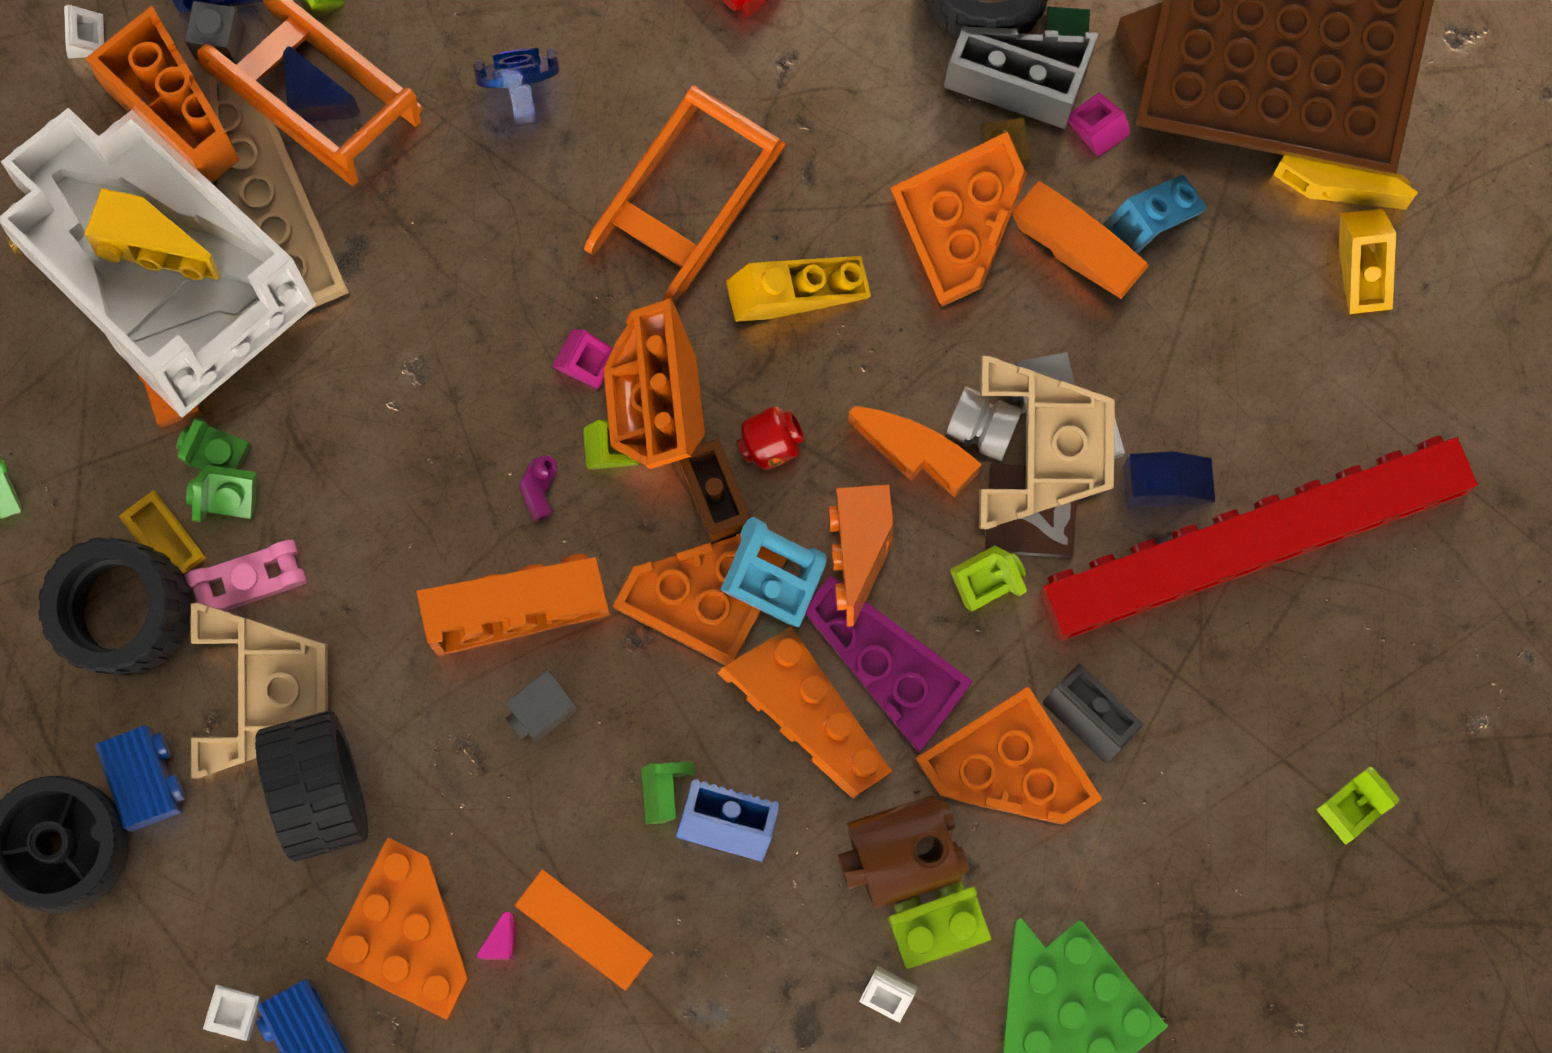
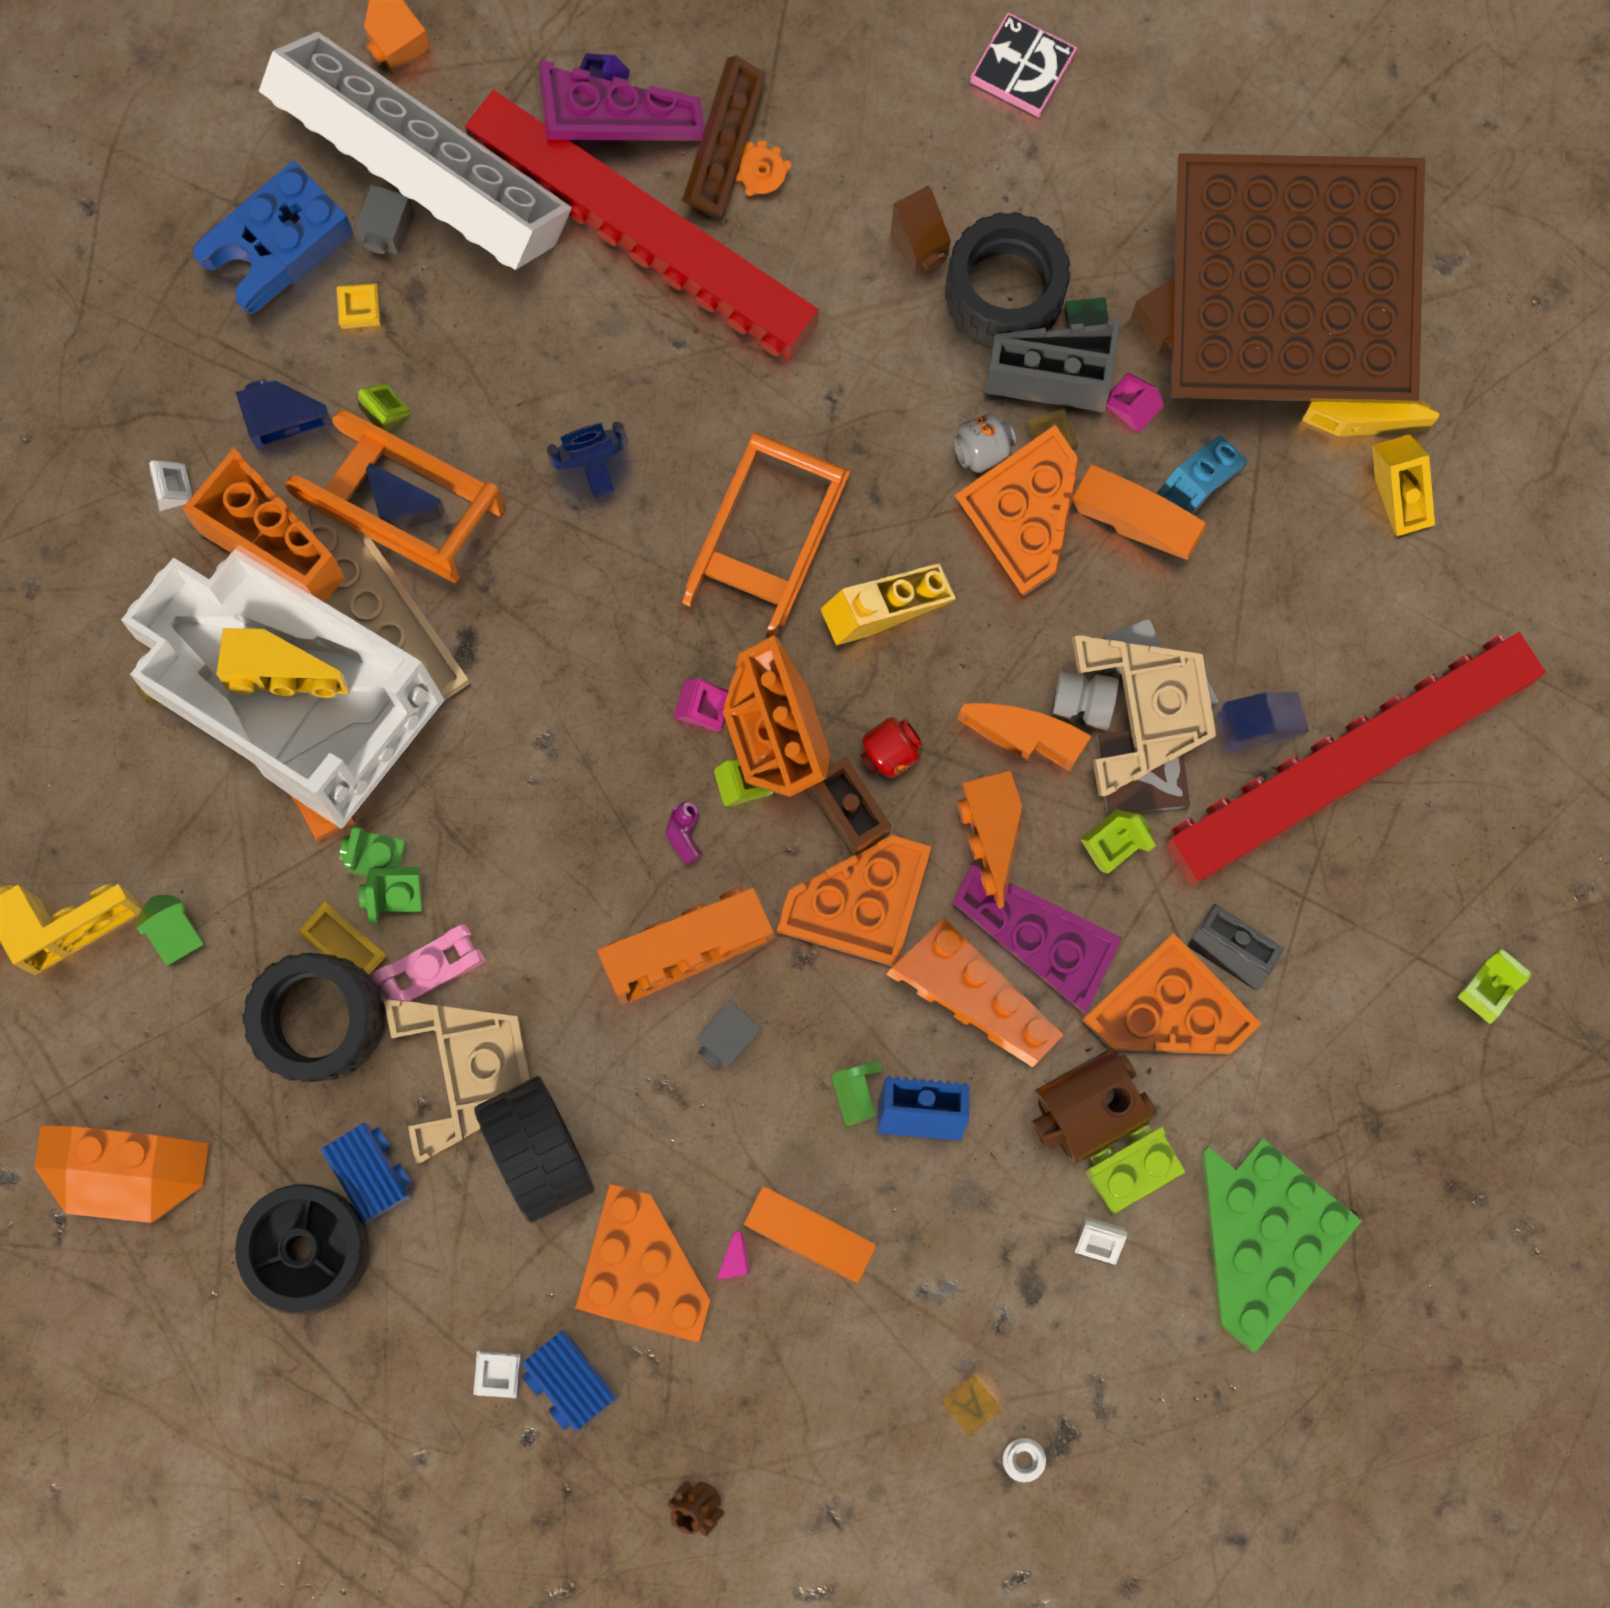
camera: 15 degrees left, 0 degrees up
dark grey brick [185,1,245,64] -> none
medium azure plate [720,517,827,627] -> none
none -> light grey head [953,414,1016,473]

